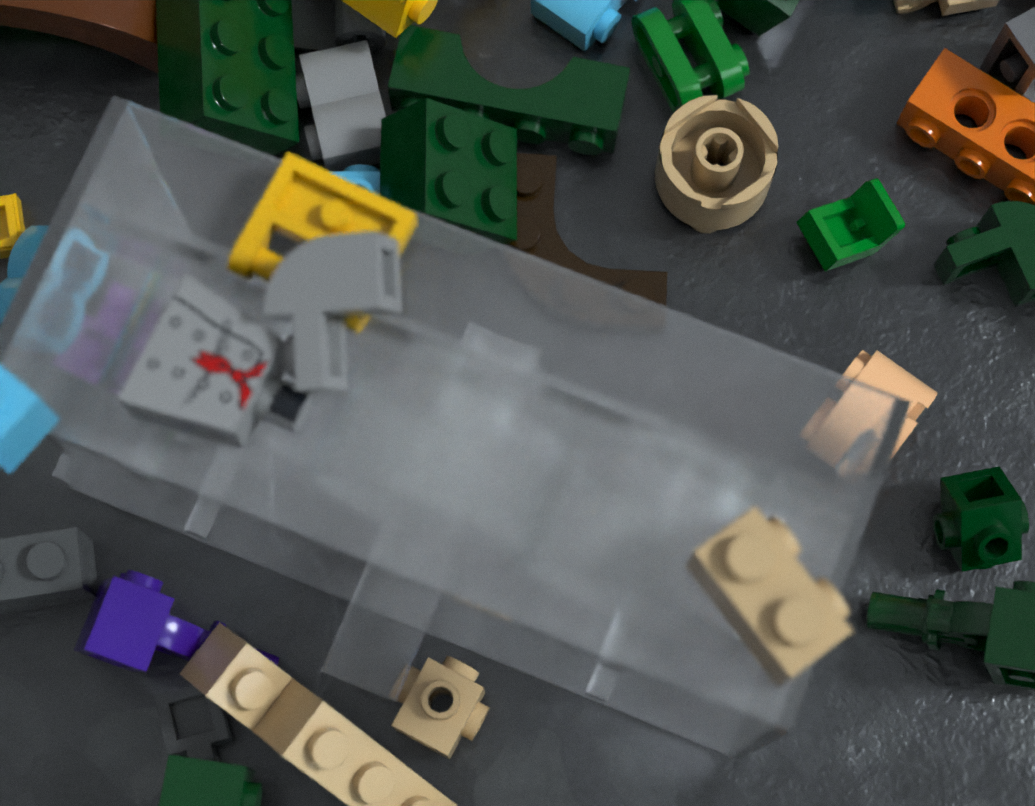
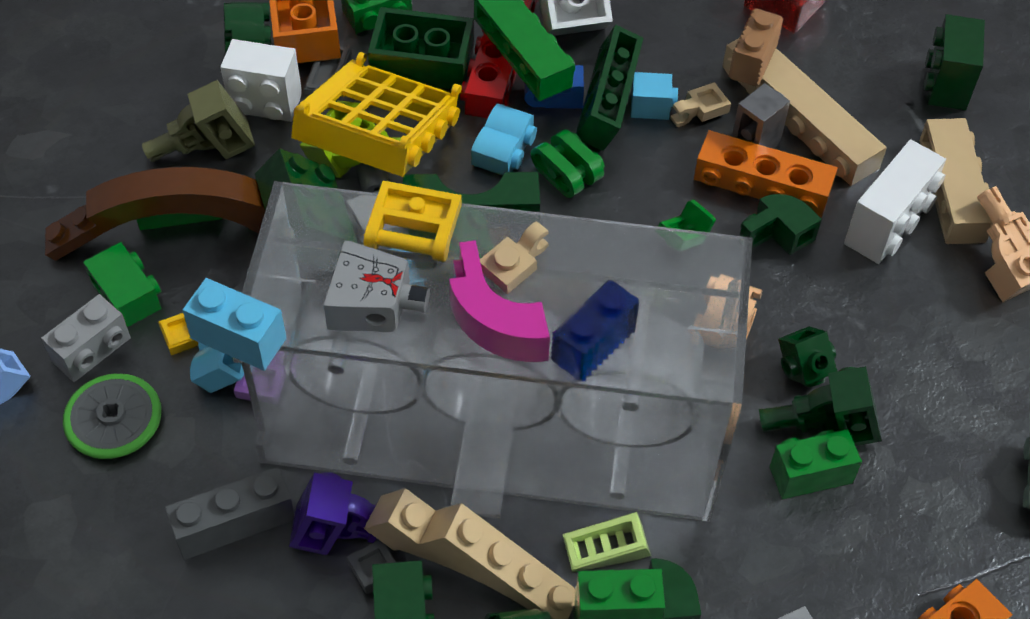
camera: 15 degrees left, 20 degrees down
light grey brick [263,231,402,393] -> none
tan brick [391,655,490,760] -> none
tan brick [655,95,778,233] -> none
tan brick [685,505,853,688] -> none
none -> dark pink arch [449,240,550,362]
none -> tan plate [480,221,549,294]
none -> clear blue brick [550,280,639,382]
none -> yellowish green slope [562,512,651,572]
none -> green brick [769,429,862,500]

